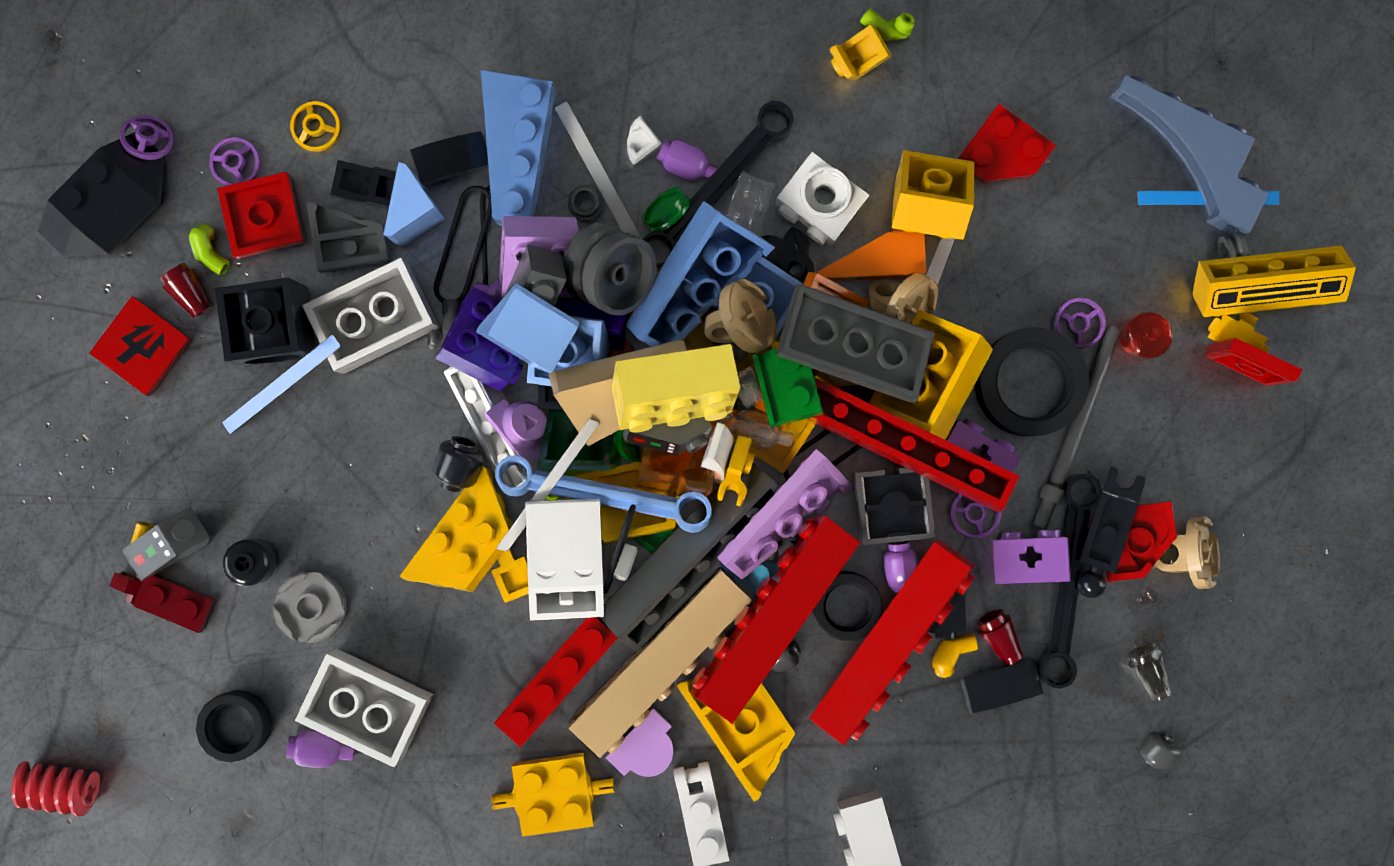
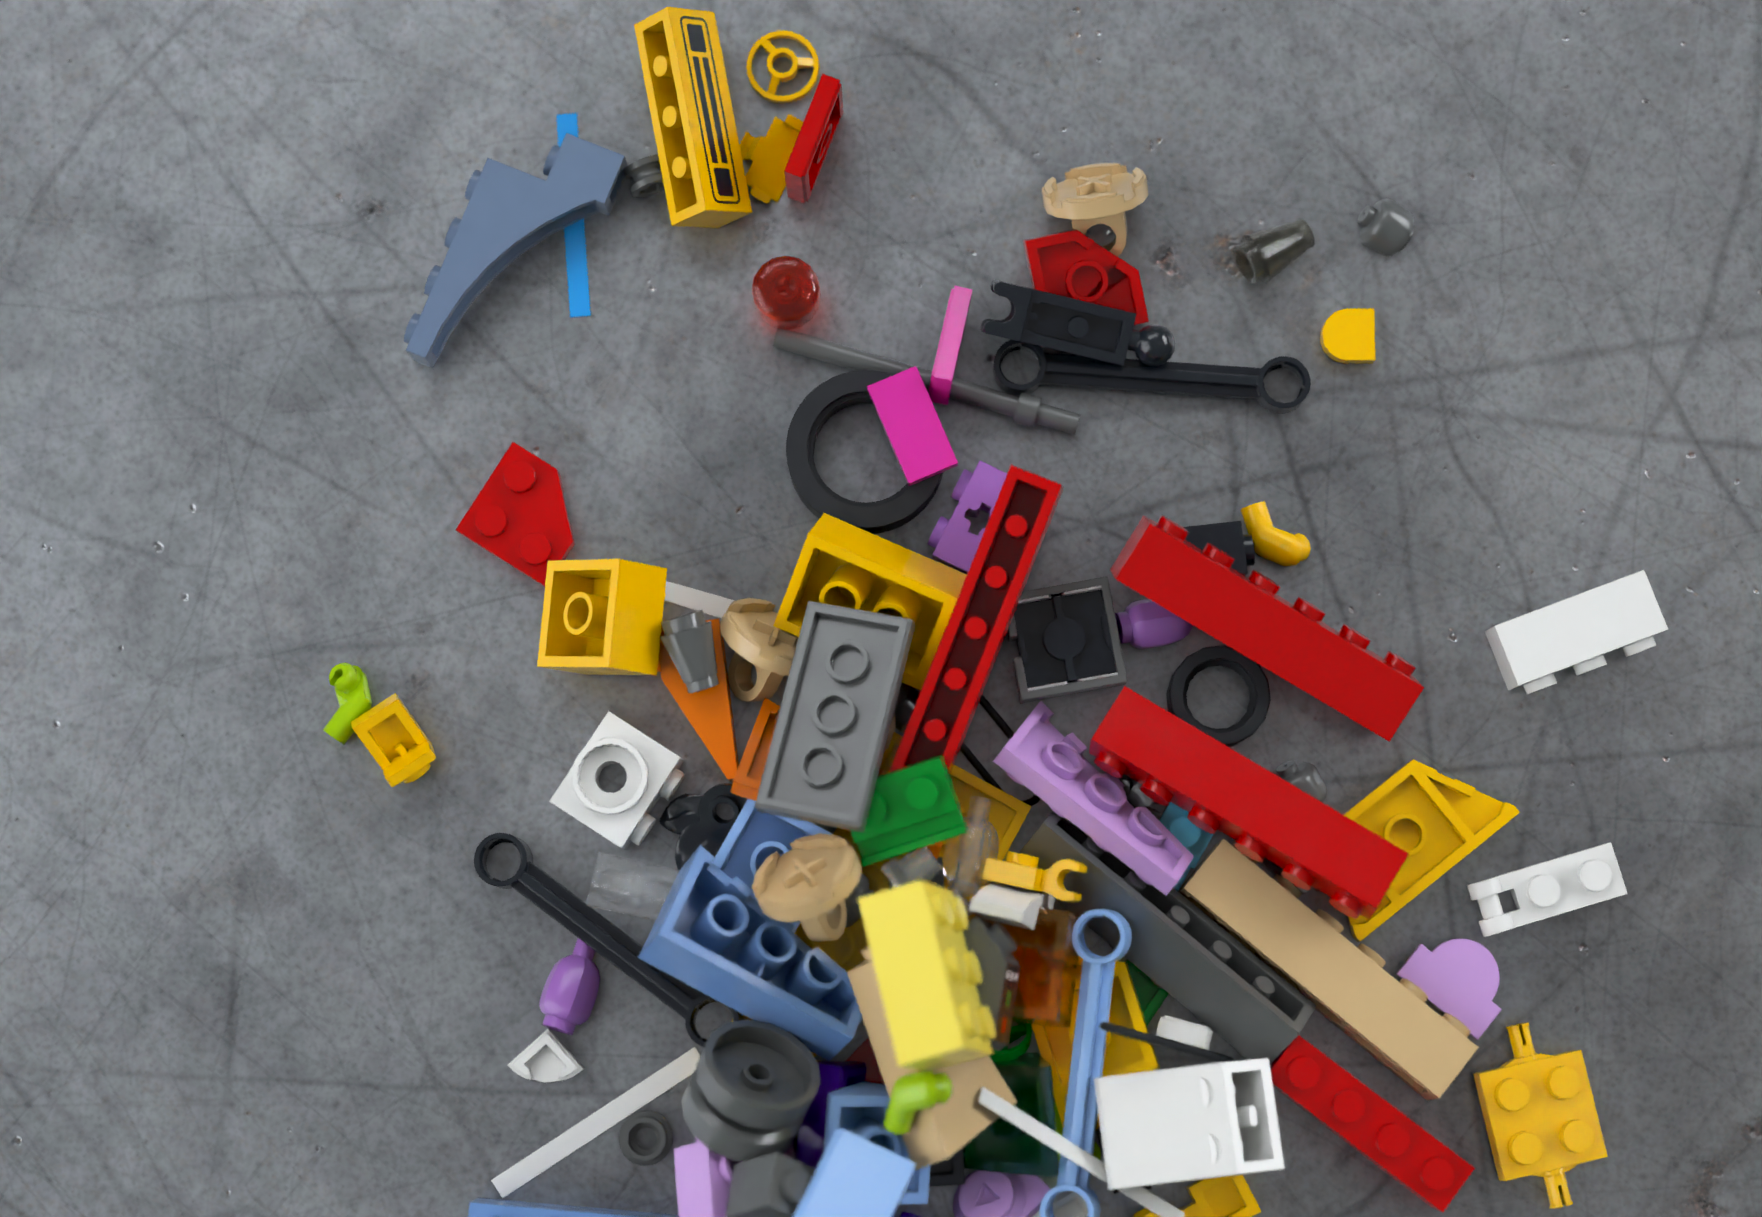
camera: 95 degrees left, 5 degrees down
green piece [642,187,690,232] -> none
medium lavender piece [950,494,1001,538] -> none
black slope [960,658,1044,713] -> none
dark red cone [977,609,1023,665] -> none
medium lavender brick [993,530,1071,584] -> none
medium lavender piece [1054,298,1106,348] -> none
none -> dark grey cone [660,610,719,693]
none -> yellow piece [746,30,819,104]
none -> dark pink tile [867,366,958,486]
none -> lime arm [884,1071,952,1134]
none -> tile [928,286,973,405]
none -> yellow tile [1320,308,1375,364]

